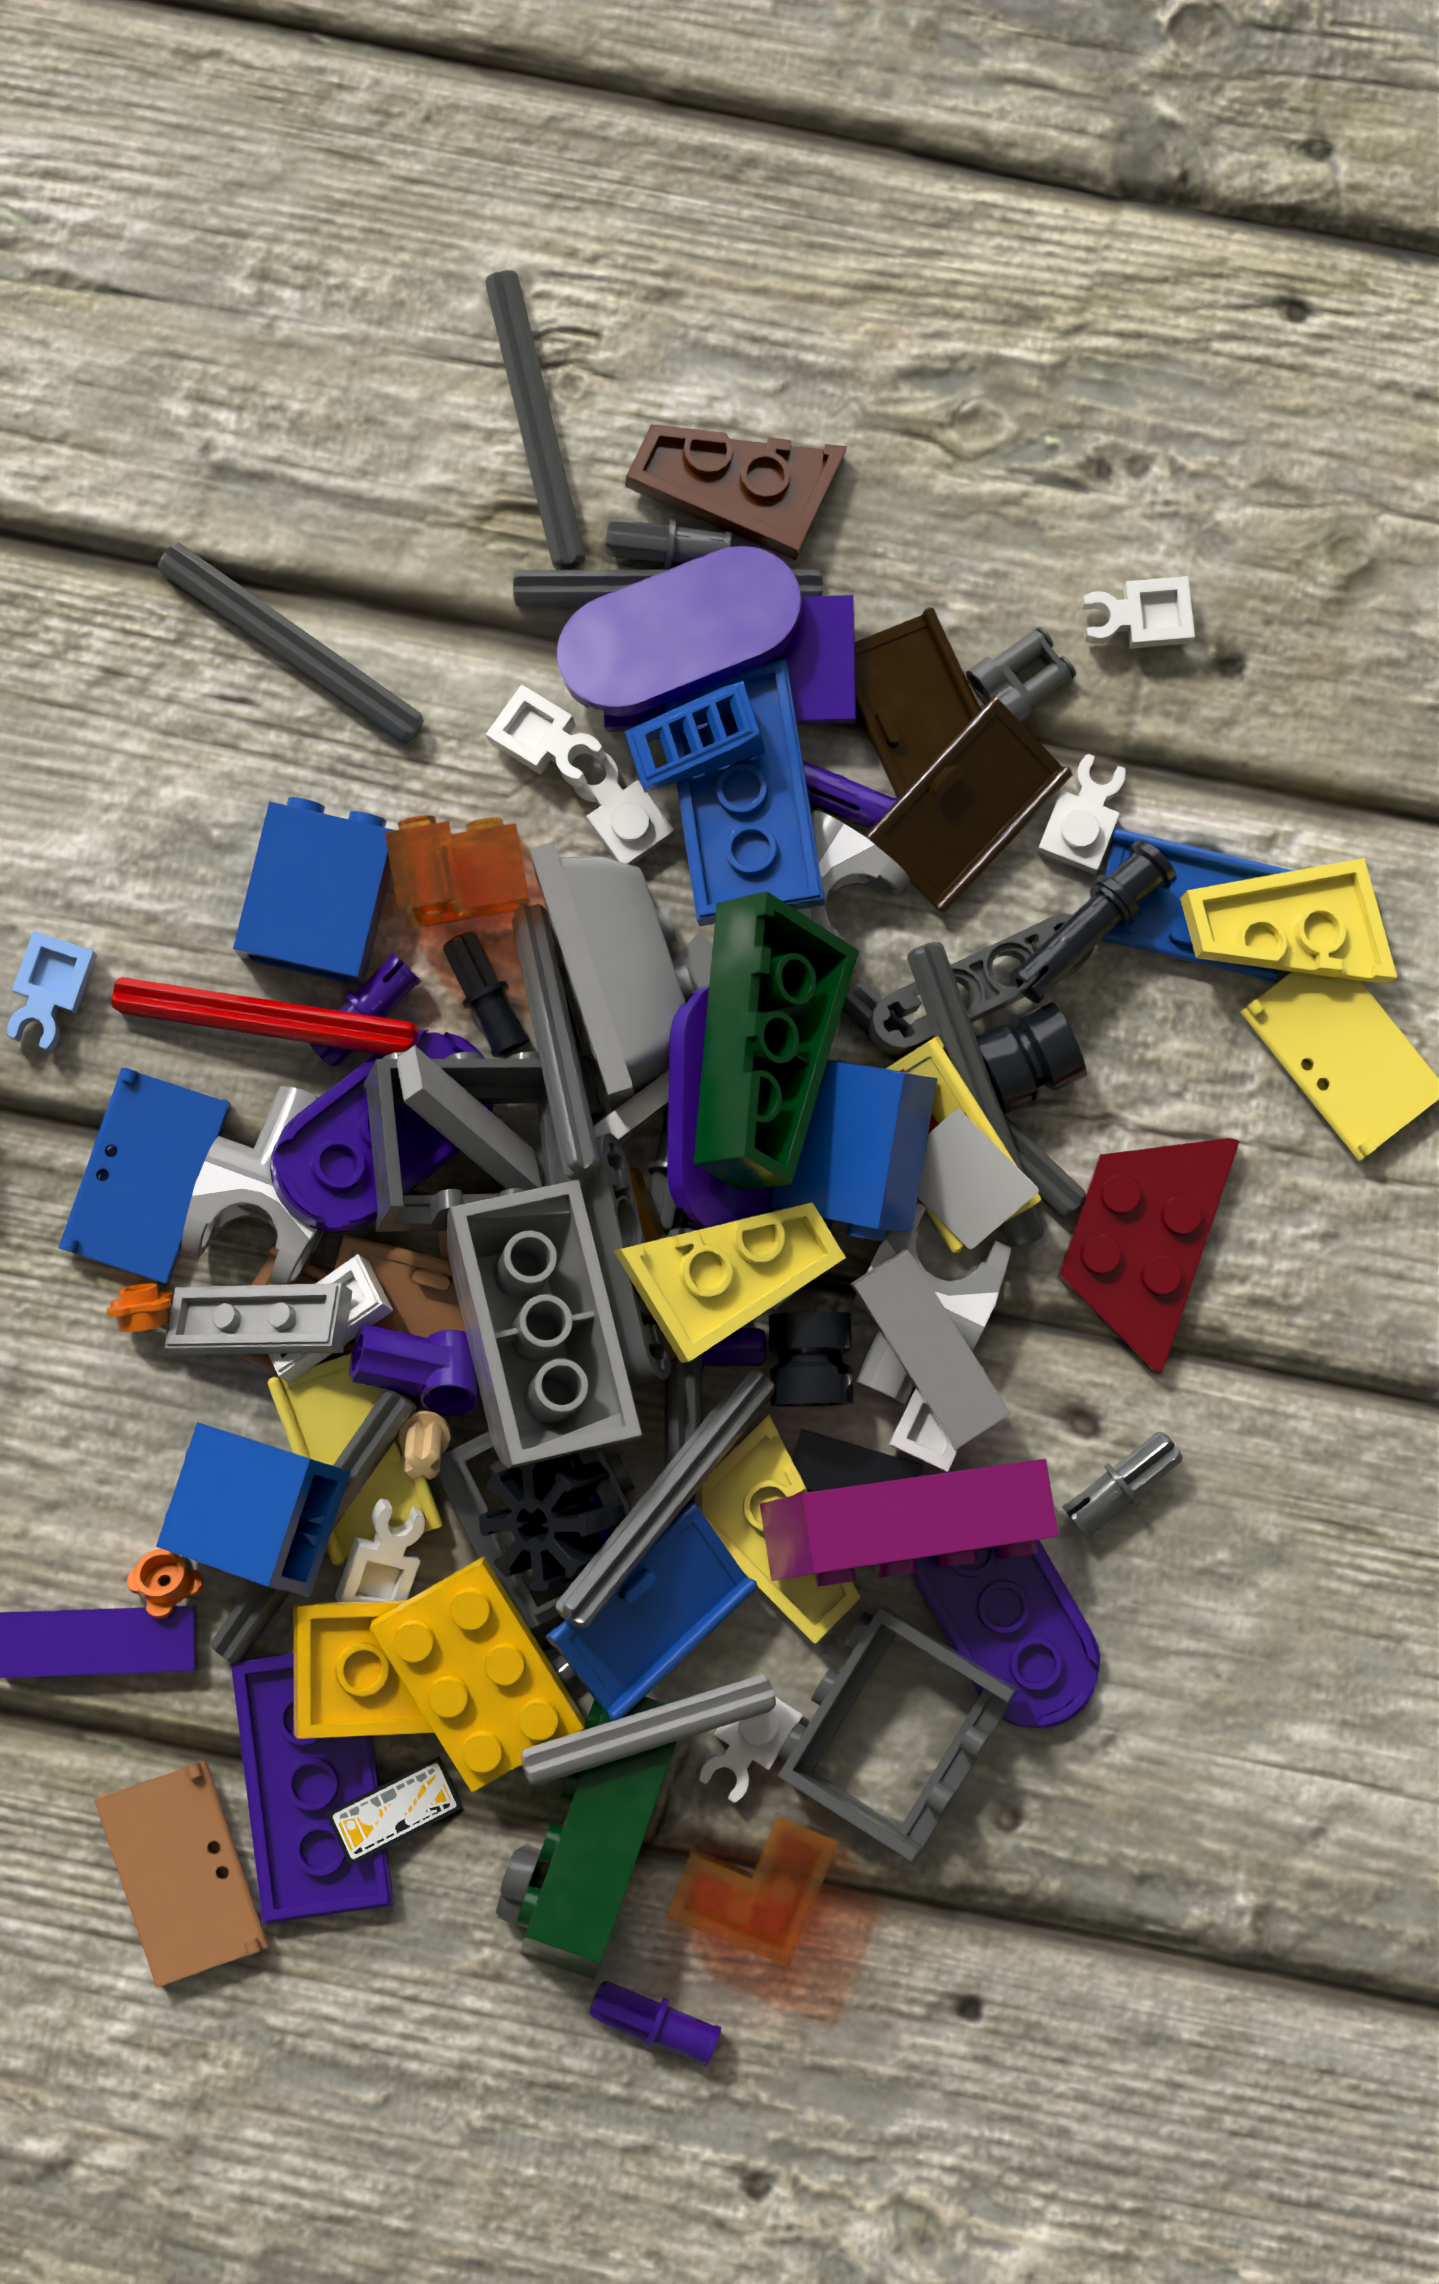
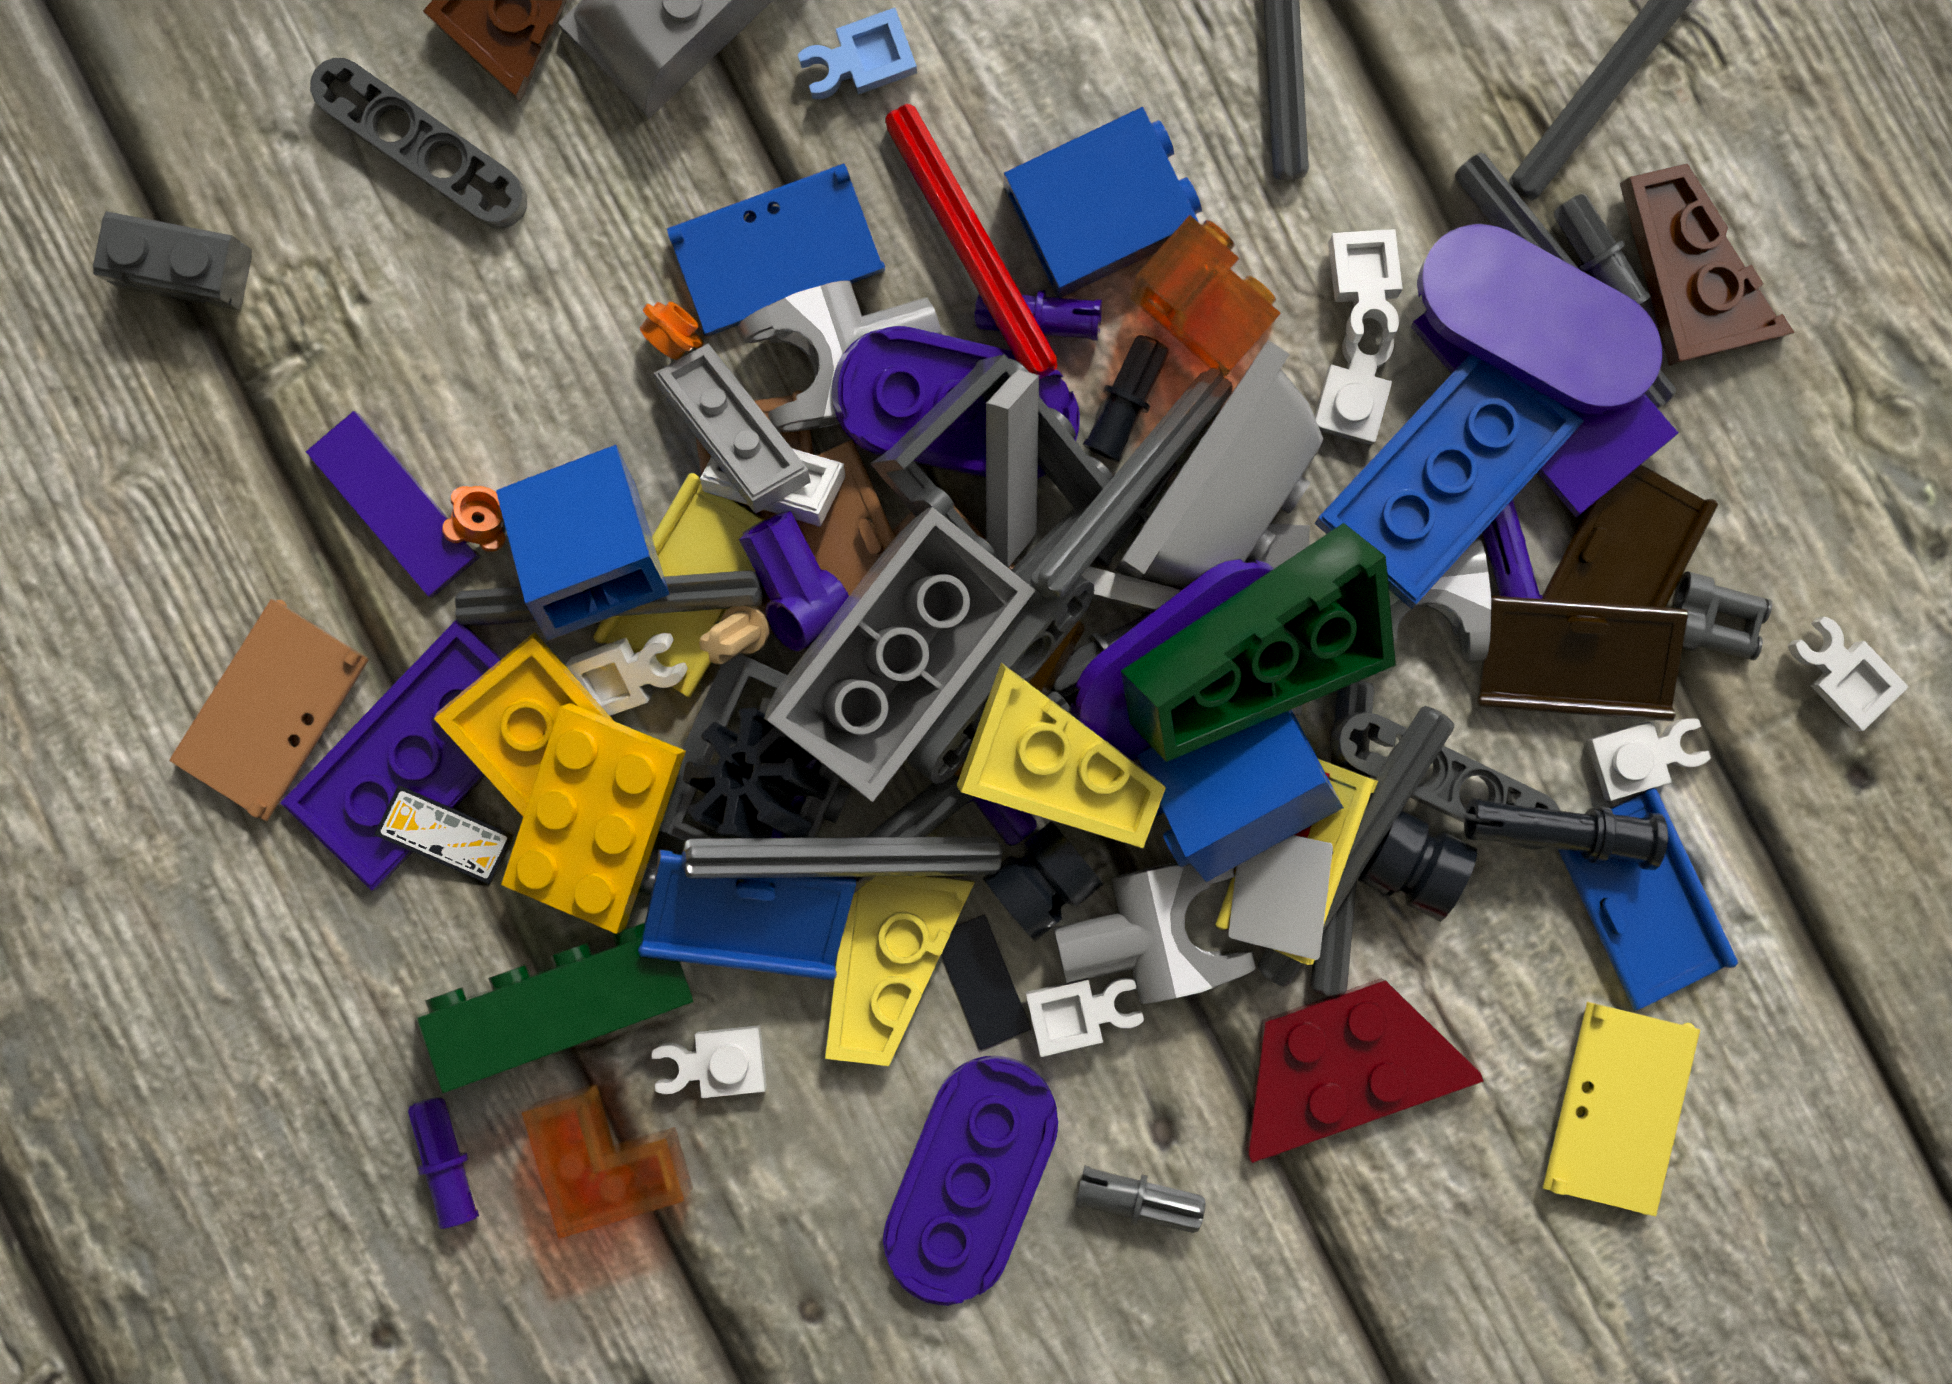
camera: 55 degrees right, 5 degrees up
dark grey tile [496,1844,544,1926] -> none
light grey axle [521,1675,776,1785] -> none
blue slope [625,681,766,793] -> none
magenta wedge [760,1459,1059,1587] -> none
dark grey window [777,1607,1019,1862] -> none
light grey tile [851,1249,1011,1449] -> none
light yellow wing [1180,858,1398,985] -> none

